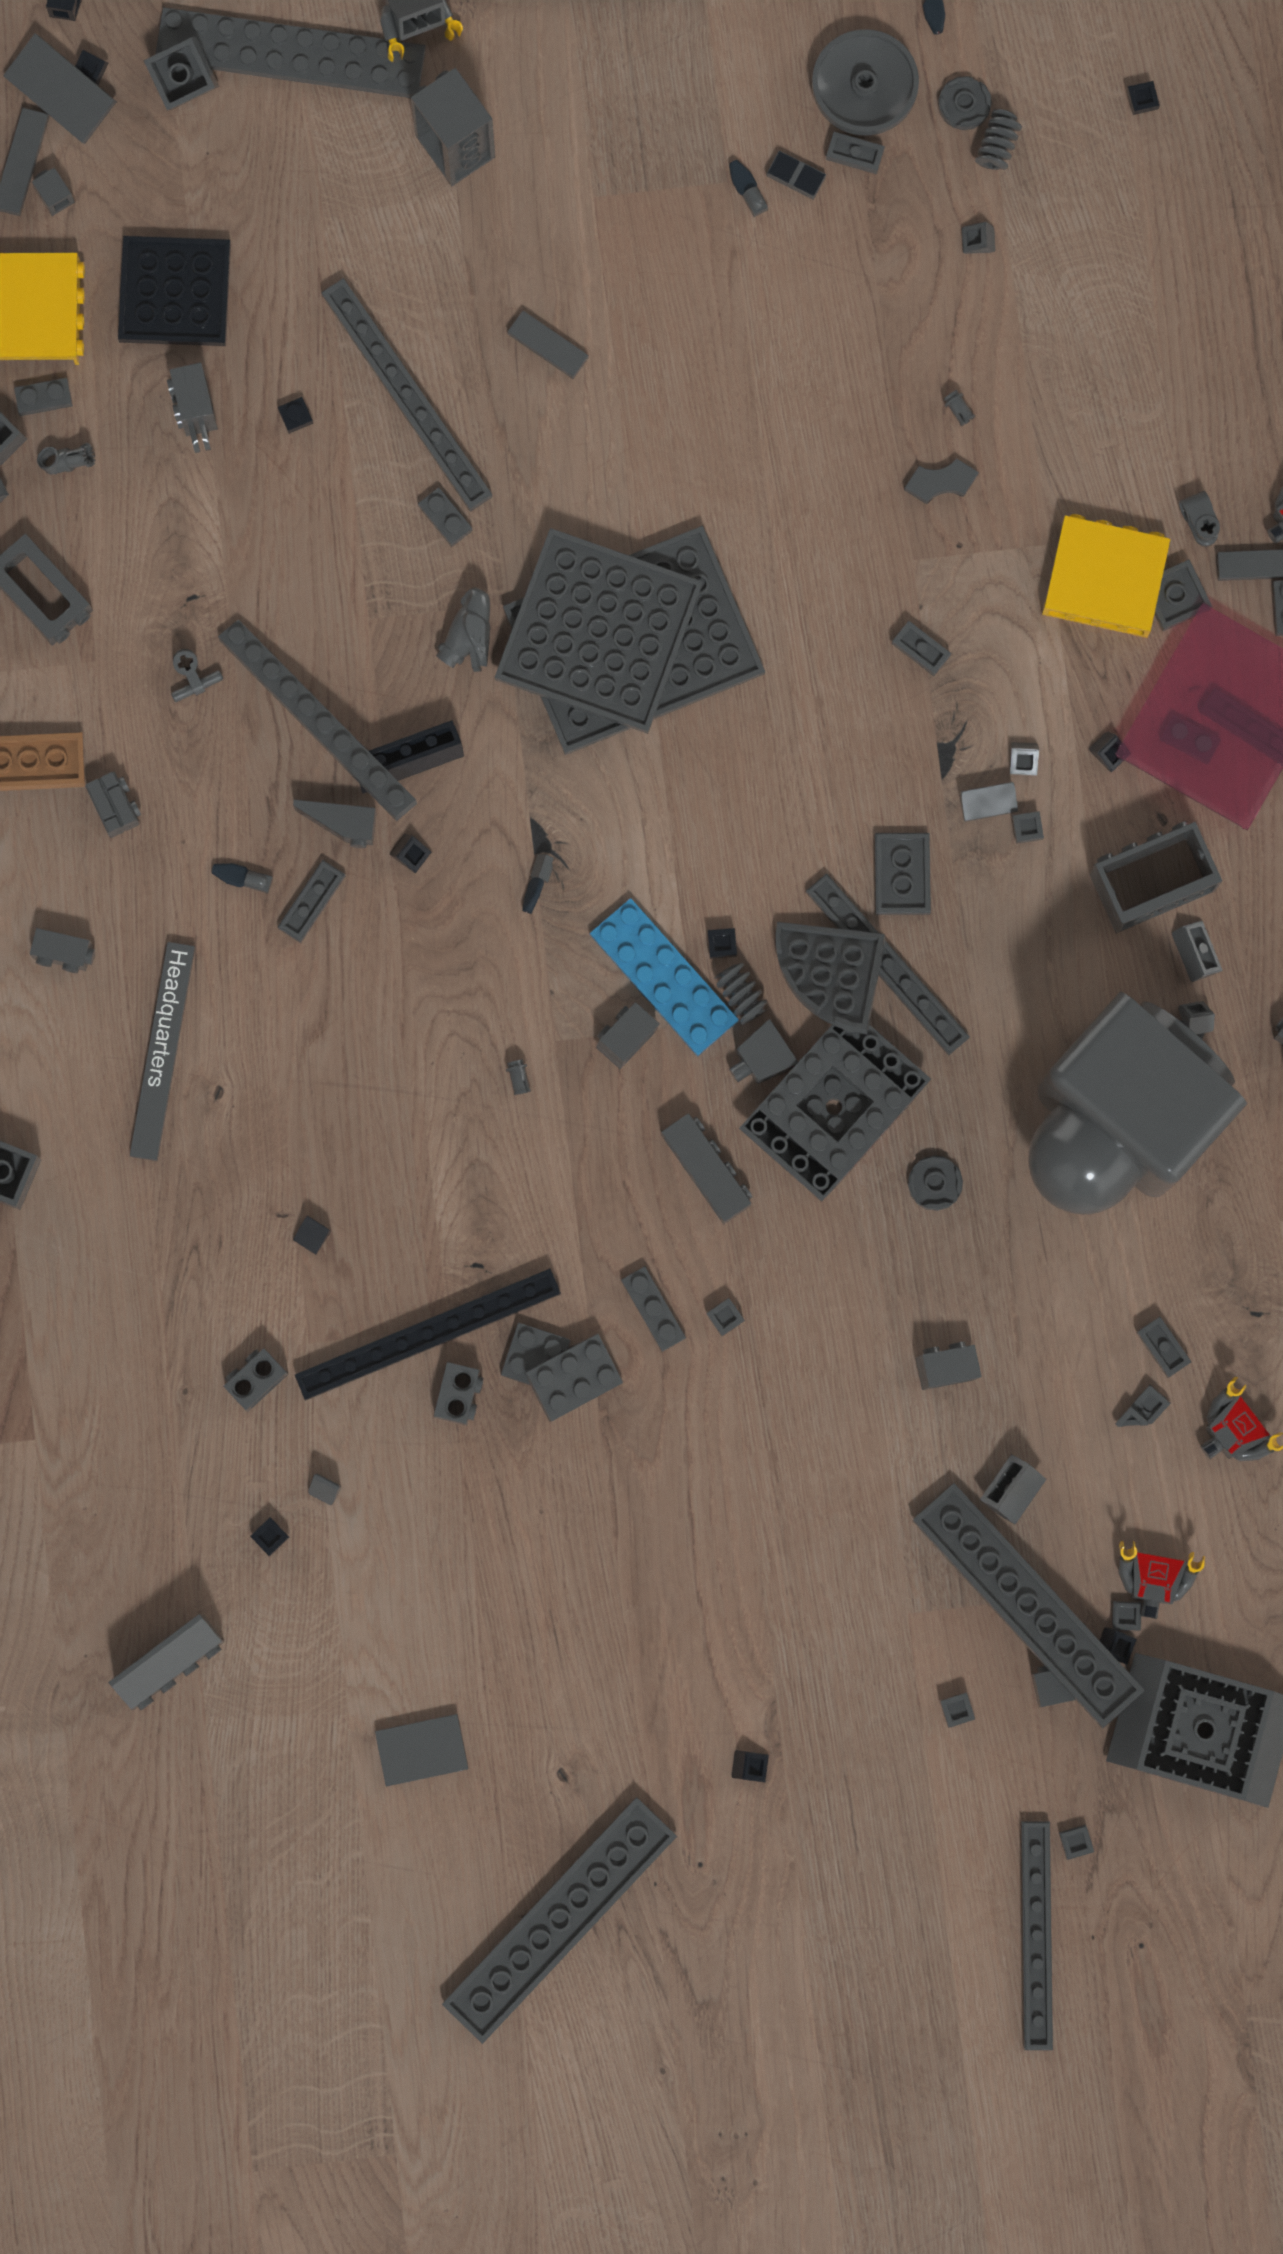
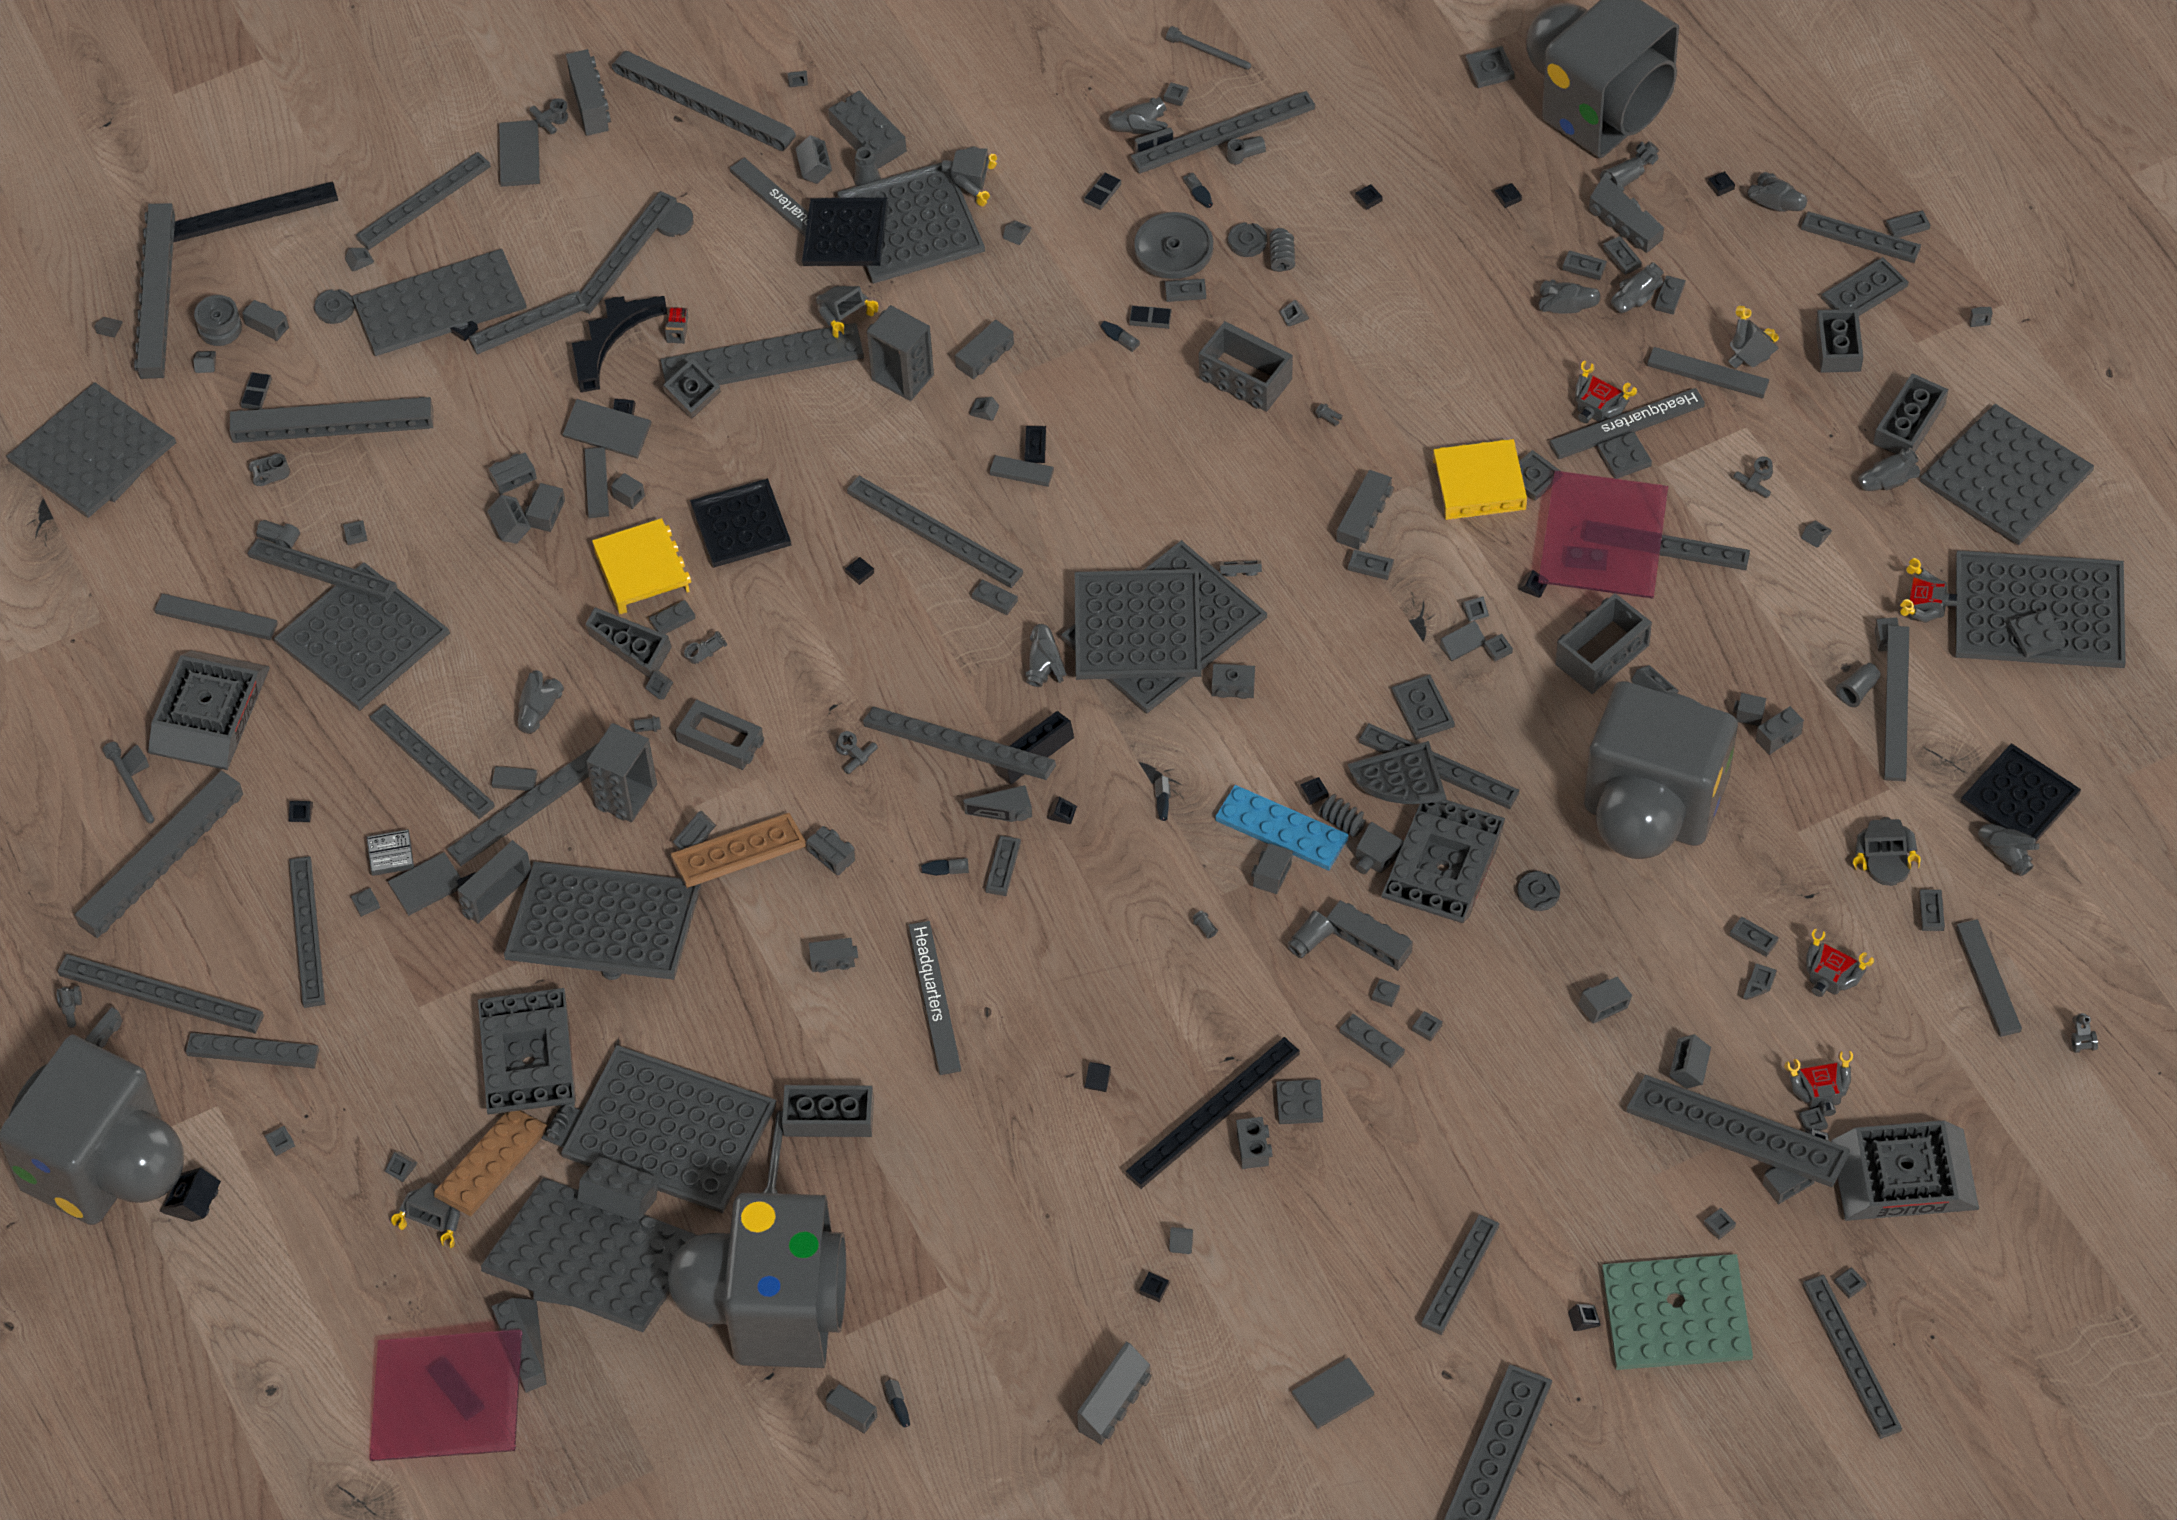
camera: 15 degrees left, 25 degrees down
dark grey brick [167,363,218,453] -> none
dark grey brick [223,1349,289,1412] -> none
dark grey plate [524,1334,623,1422] -> none
dark grey tile [904,458,979,504] -> none
dark grey piece [1179,491,1220,547] -> none
none -> dark grey brick [955,319,1014,380]
none -> dark grey slope [970,397,999,421]
none -> black plate [1025,426,1046,463]
none -> dark grey hose [1199,321,1293,412]
none -> dark grey brick [1212,664,1255,699]
none -> dark grey plate [1220,560,1262,577]
none -> dark grey plant [1287,911,1335,959]
none -> dark grey brick [1337,469,1394,550]
none -> dark grey plate [1372,979,1400,1007]
none -> dark grey plate [1421,1214,1500,1335]
none -> sand green plate [1602,1254,1753,1370]

